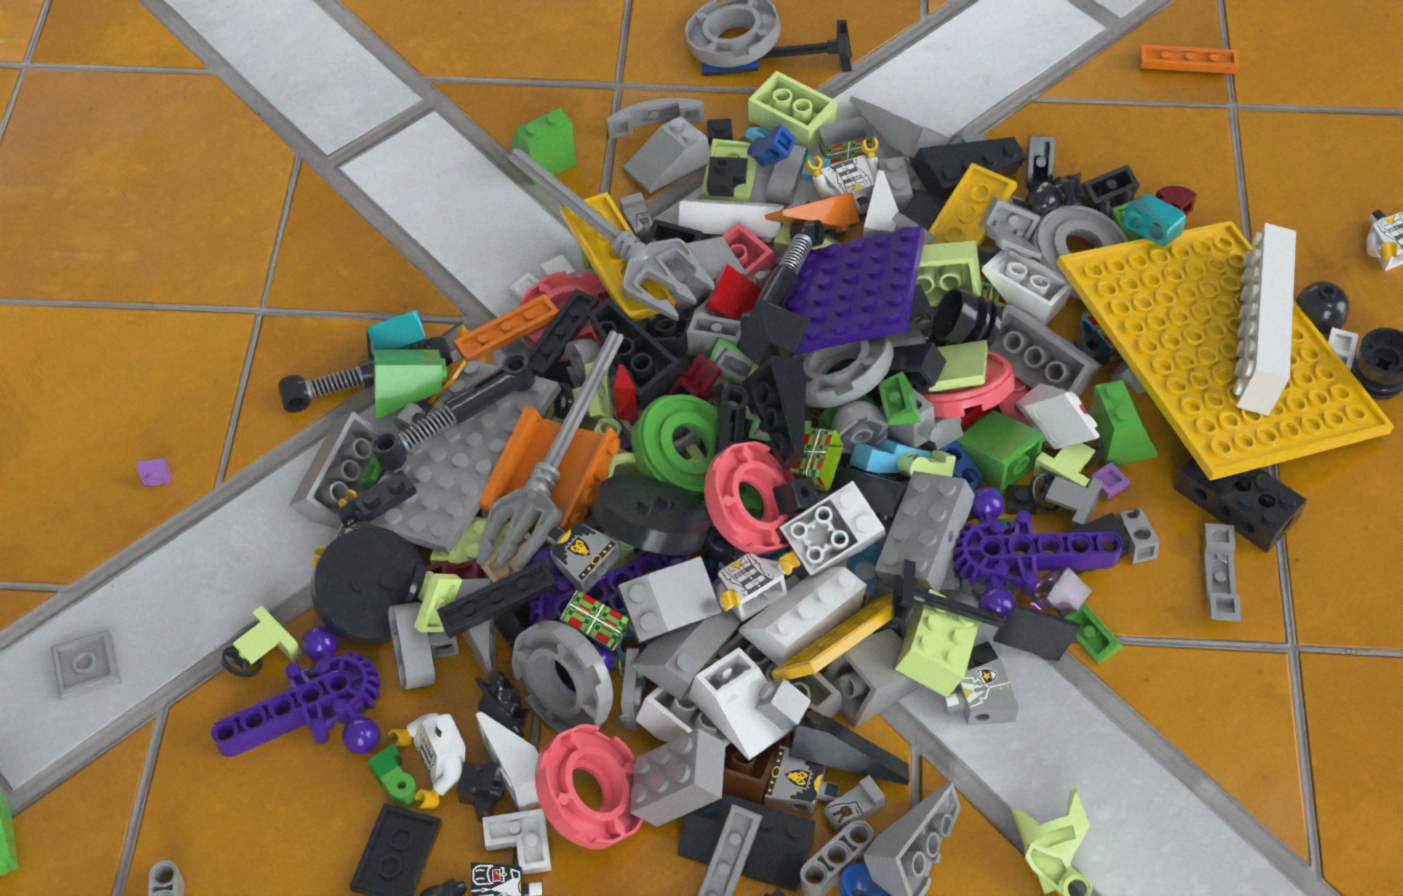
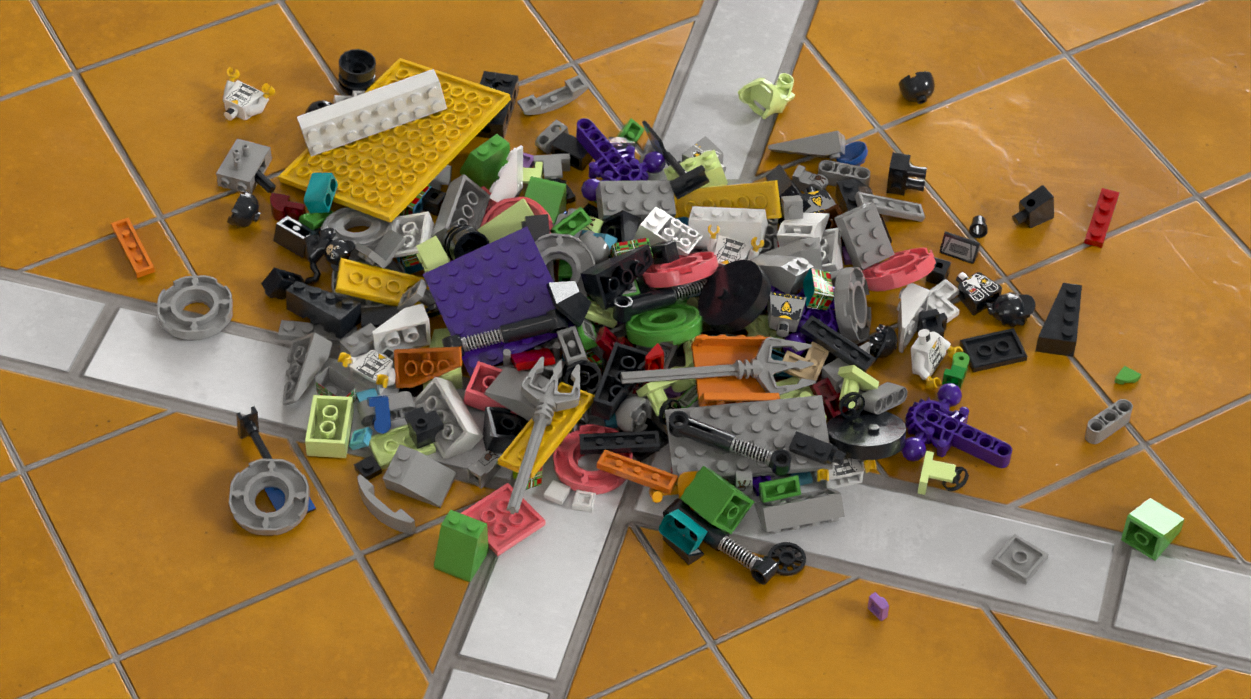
camera: 125 degrees left, 5 degrees down
none -> light grey piece [157,275,233,341]
none -> light grey piece [216,139,276,194]
none -> black cylinder [227,190,261,228]
none -> coral plate [461,483,545,556]
none -> black wheel [768,542,806,576]
none -> black piece [926,257,951,285]

